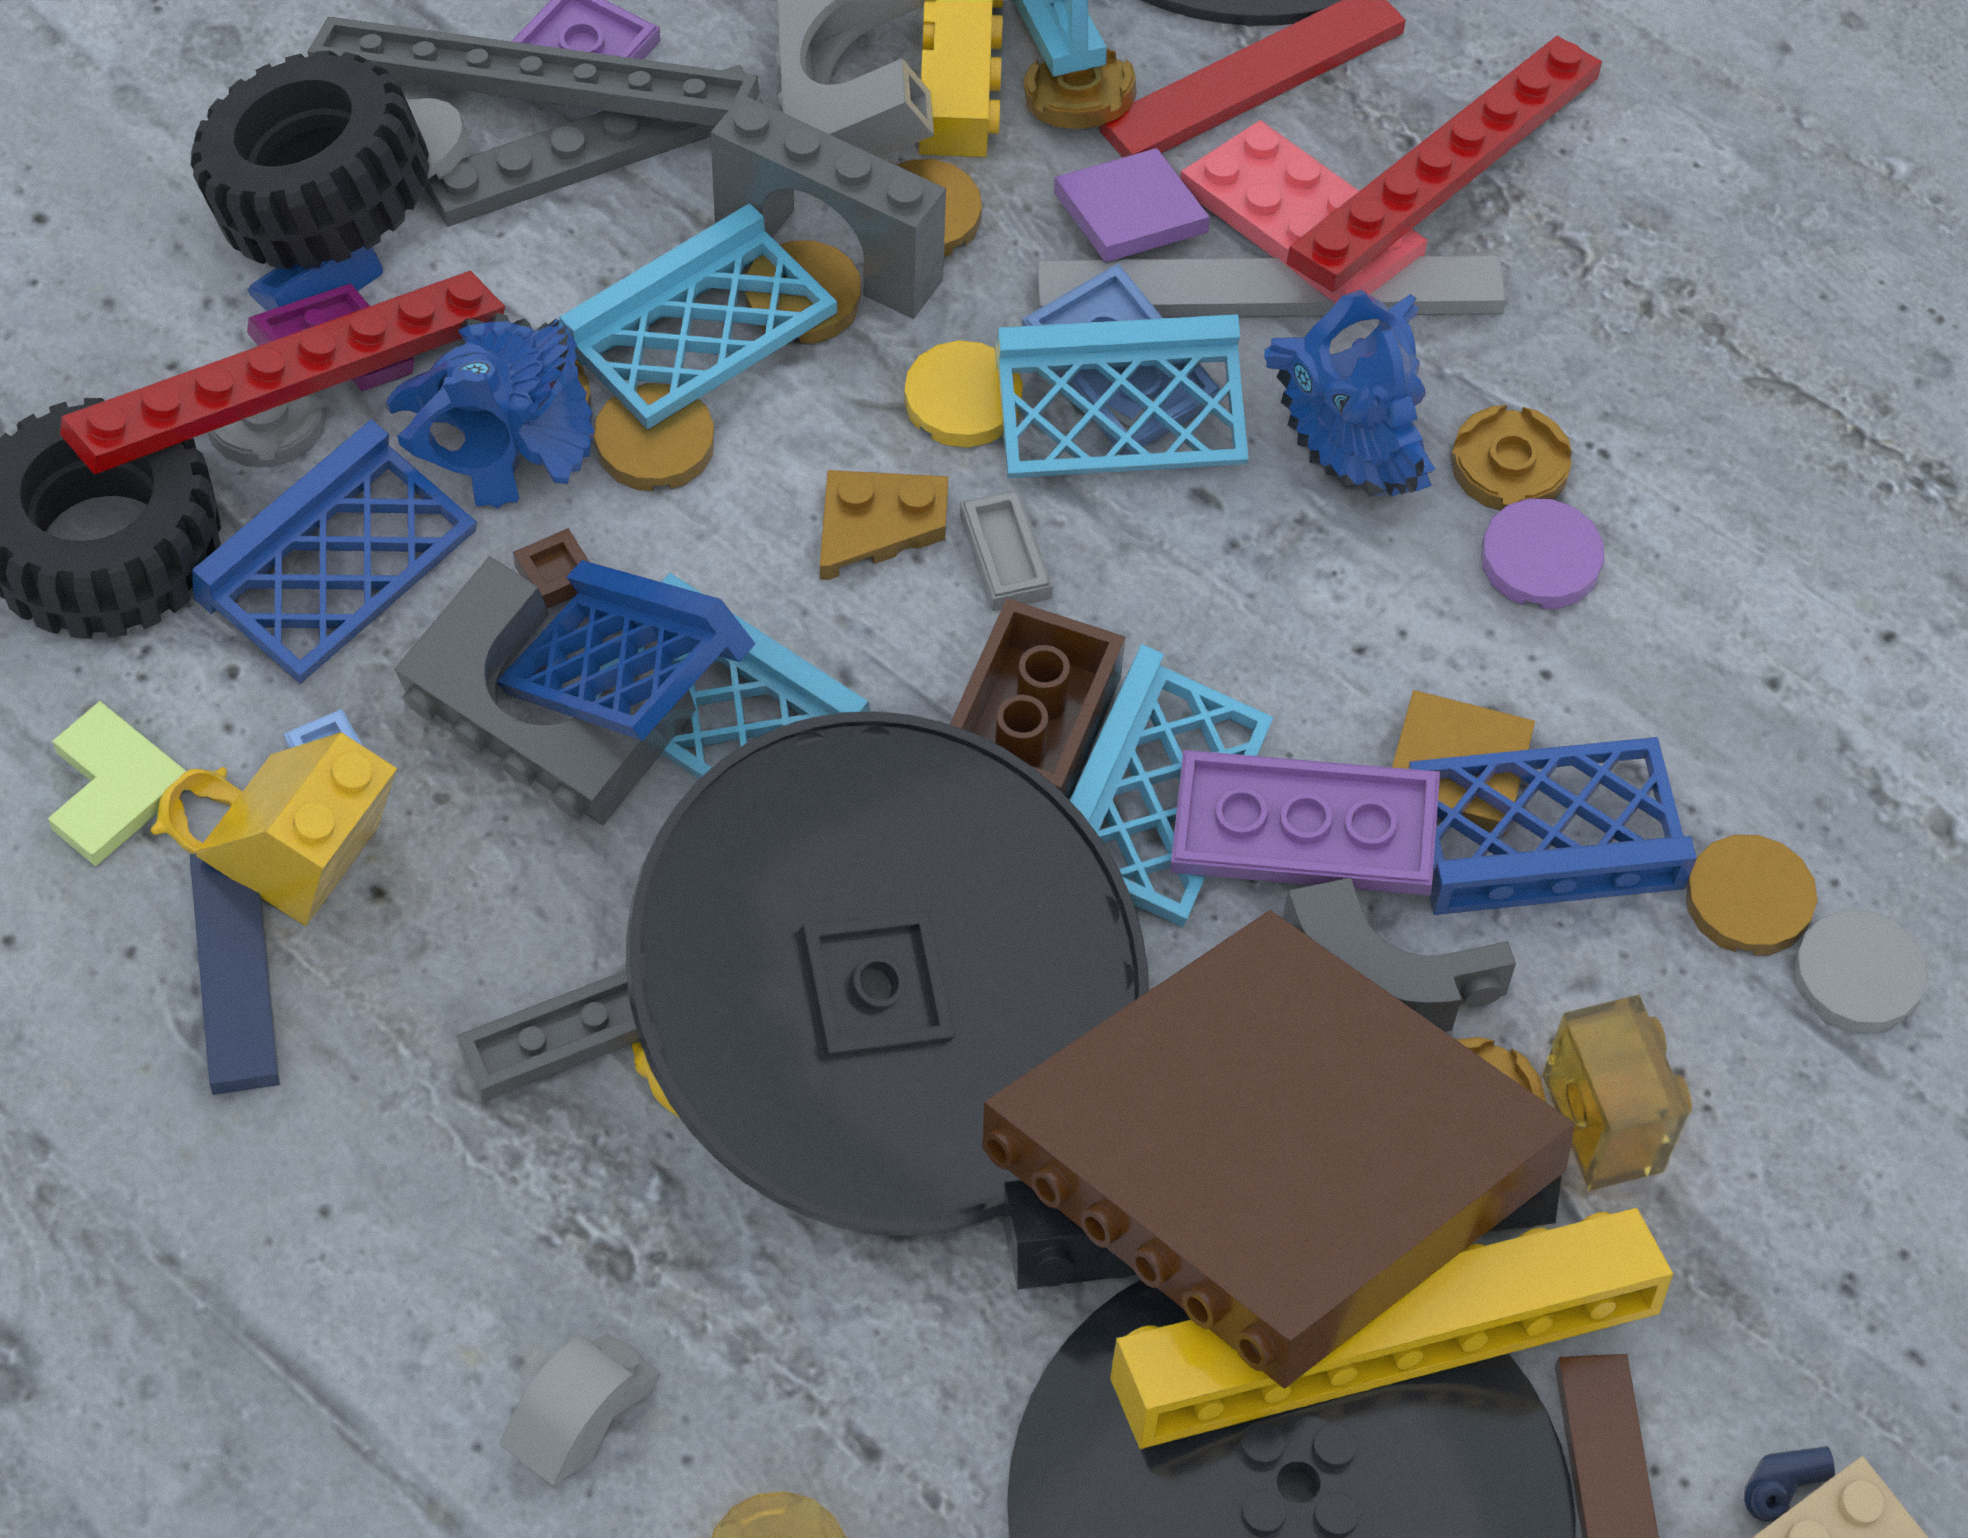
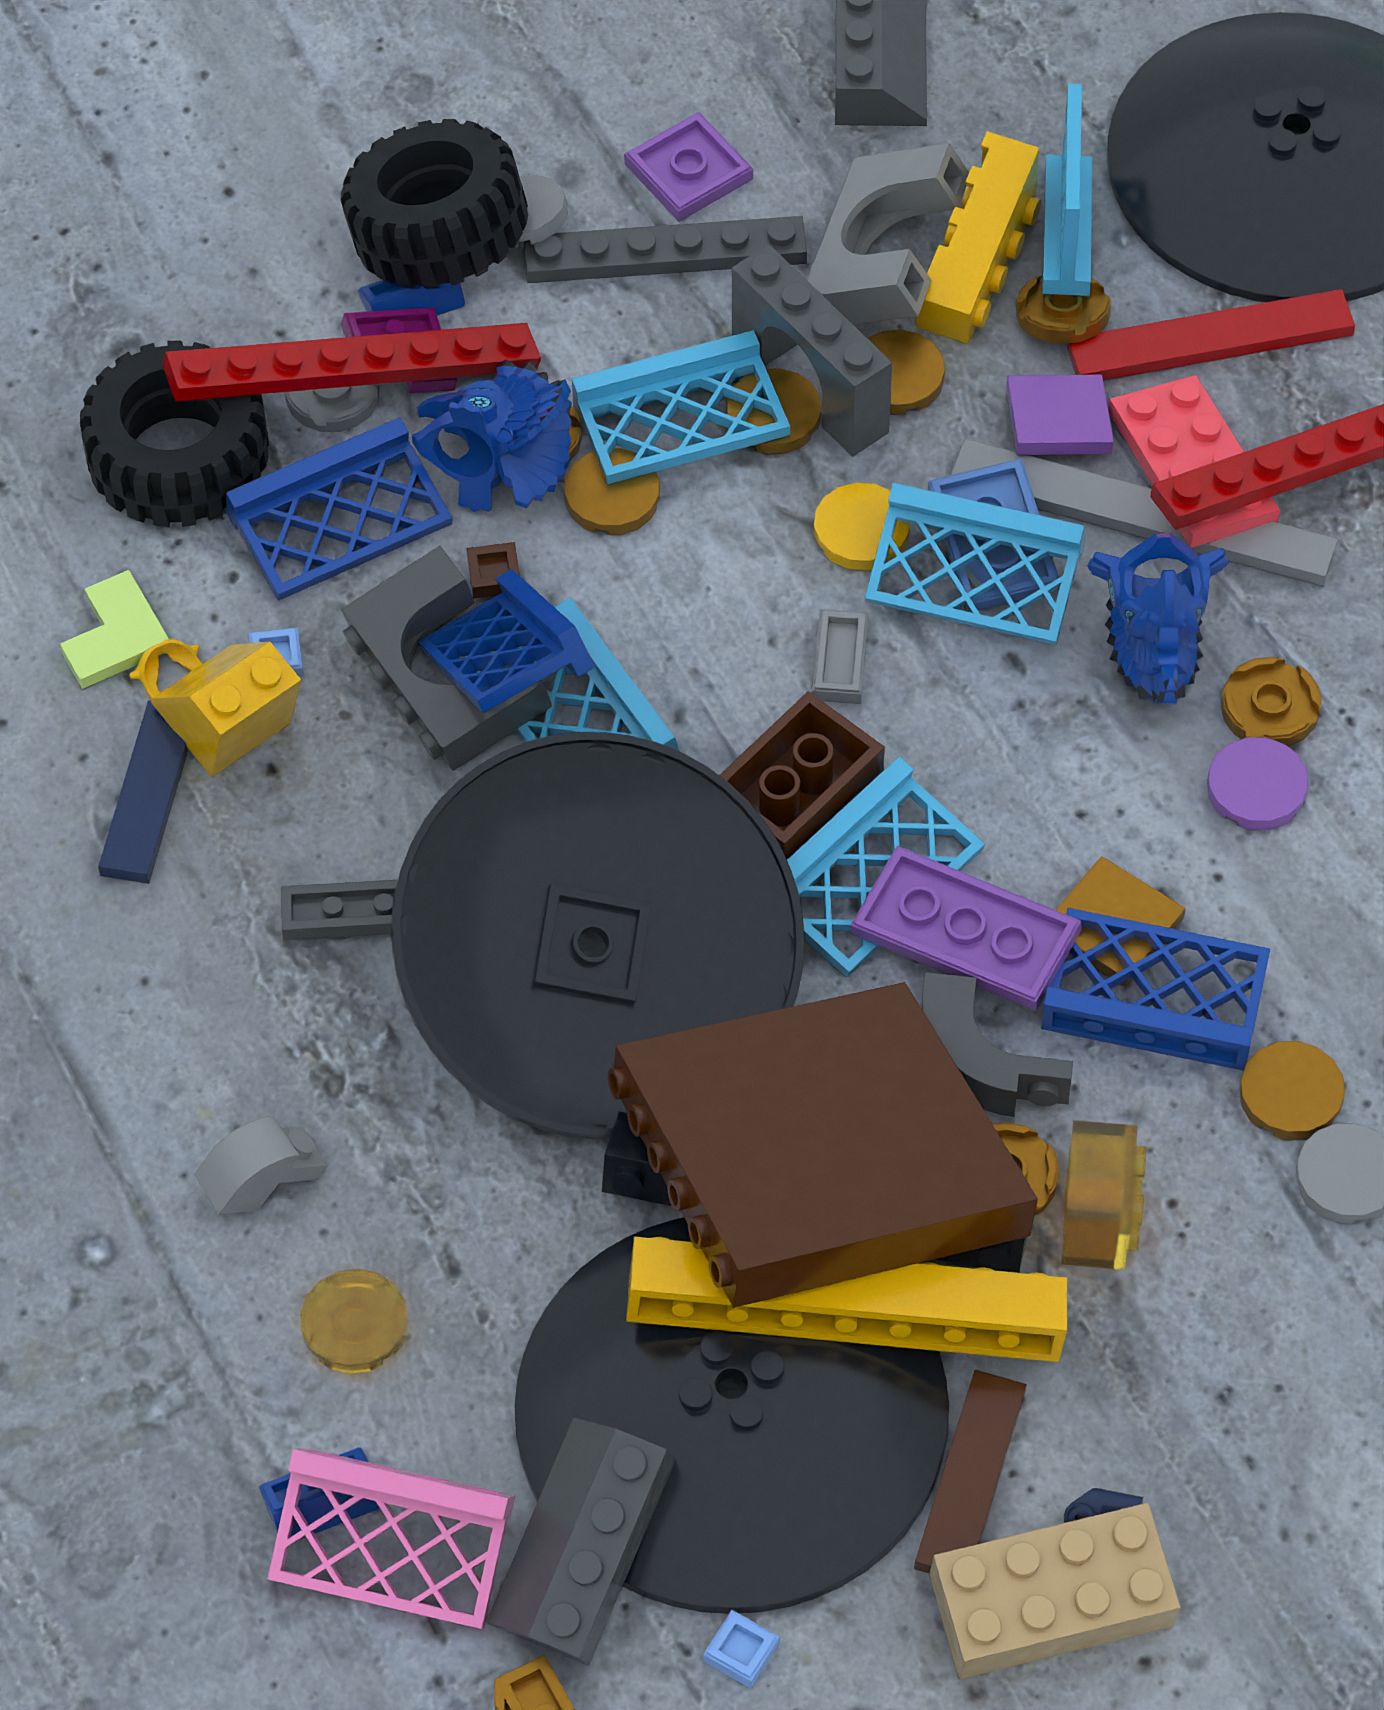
camera: 25 degrees right, 0 degrees up
dark grey plate [307,16,759,126] -> none
pearl gold wing [820,470,949,580] -> none

